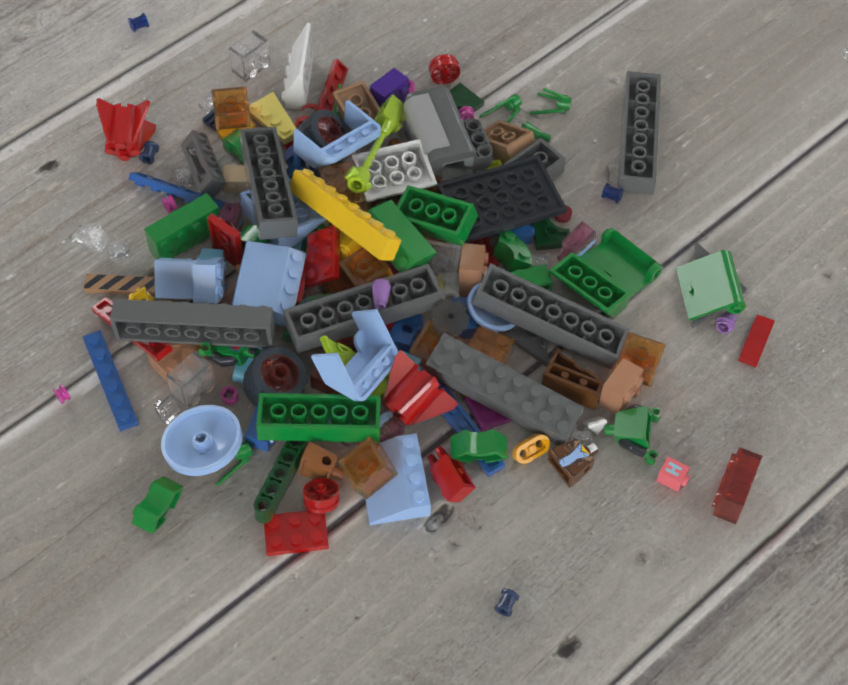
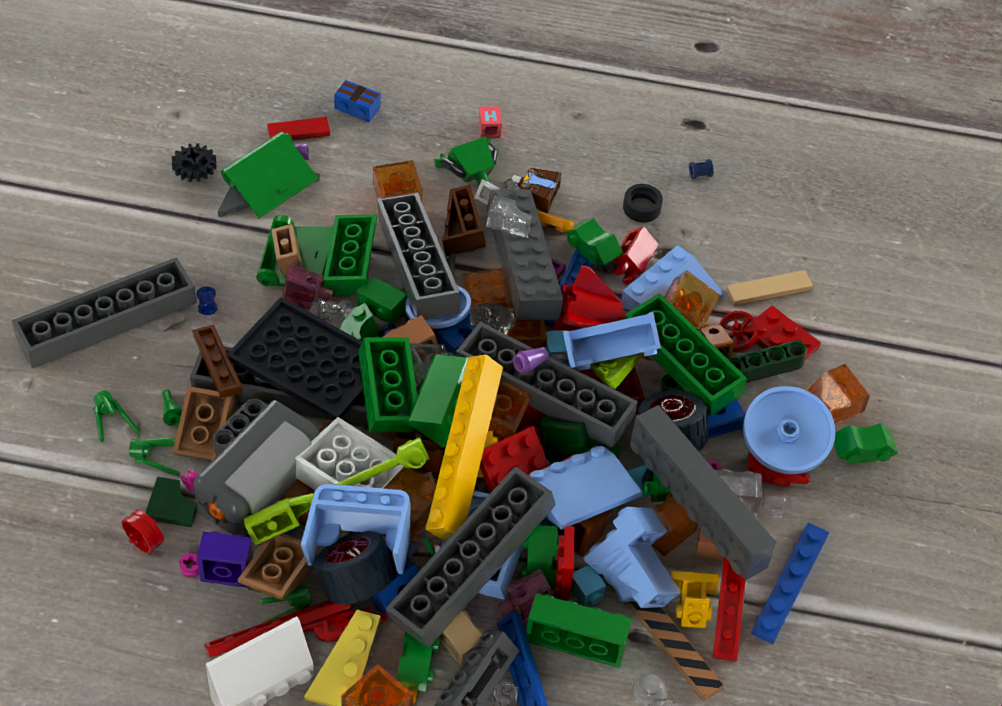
camera: 130 degrees left, 5 degrees down
dark pink bush [53,384,71,404] -> none
dark pink bush [162,195,177,213] -> none
nougat brick [599,358,644,415] -> none
clear red brick [711,447,762,524] -> none
none -> black gear [172,143,217,182]
none -> reddish brown tile [192,324,243,399]
none -> medium nougat brick [271,224,304,277]
none -> clear wheel [310,297,336,322]
none -> blue brick [334,80,381,122]
none -> clear arch [486,195,532,237]
none -> black tyre [623,184,663,223]
none -> tan tile [726,270,813,306]
none -> clear orange slope [806,364,870,424]

